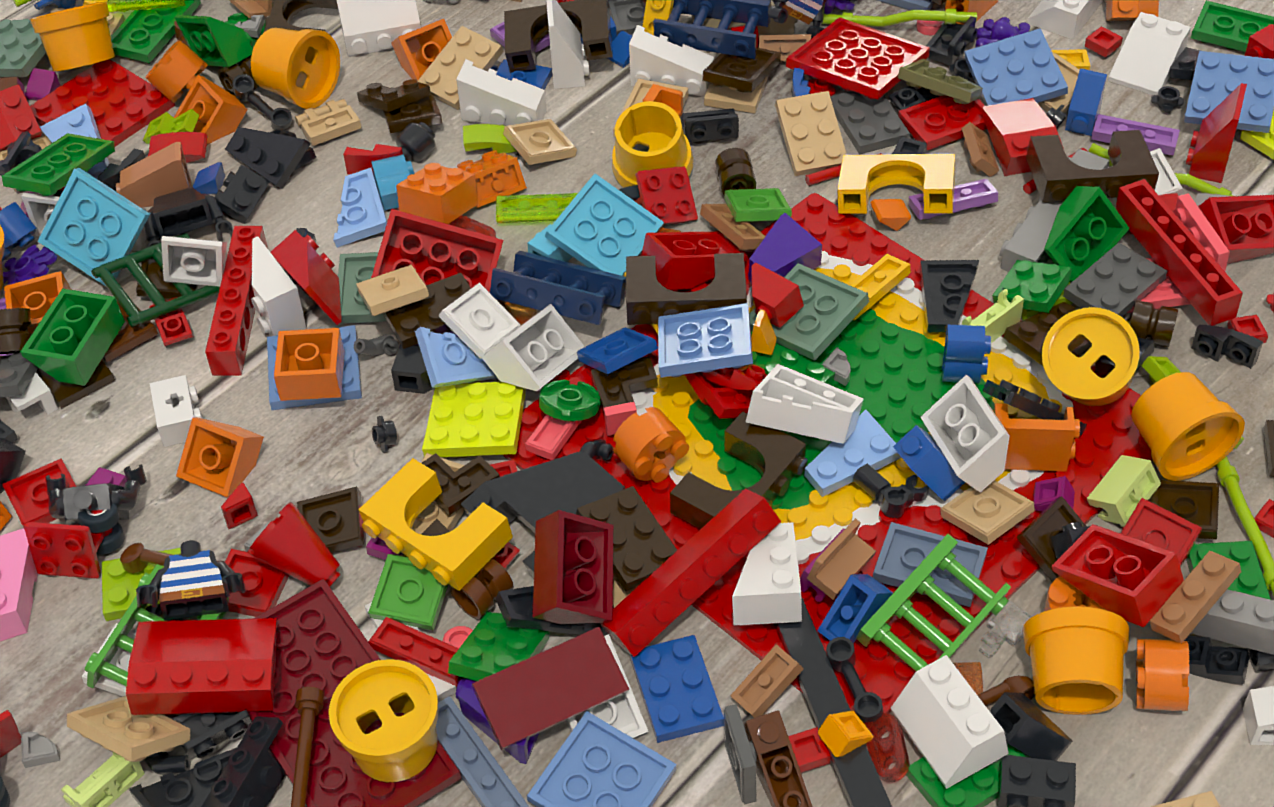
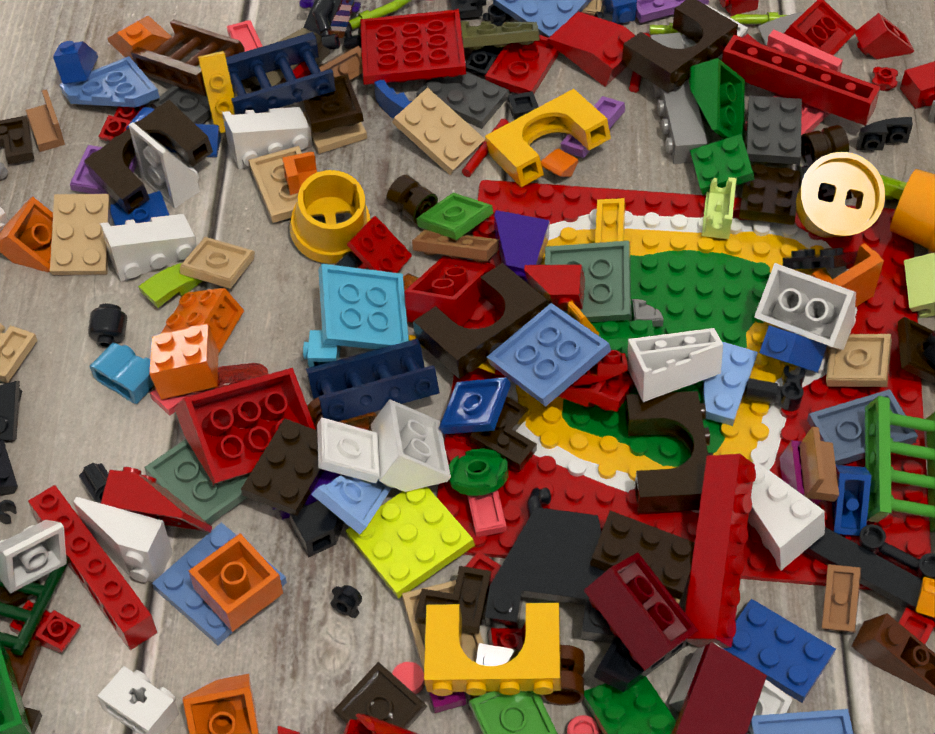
camera: 40 degrees left, 5 degrees up
light blue wing [333,168,388,248] -> none
red slope [343,144,403,175] -> none
dark grey arm [354,334,399,356] -> none
tan plate [356,265,429,316] -> none
dark brown plate [357,79,431,112] -> none
dark brown plate [383,94,442,134] -> none
clear neon green plate [496,193,578,223] -> none
coral tile [604,402,637,436] -> none
orange brick [613,407,689,483] -> none
black bracket [681,108,739,142] -> none
dark grey plate [723,704,757,805] -> none
red plate [808,78,836,96] -> none
black wing [920,260,979,333] -> none
blue brick [942,324,991,383] -> none
medium nougat plate [962,122,999,177] -> none
magenta slope [1033,476,1075,511] -> none
red tile [1227,314,1268,343] -> none

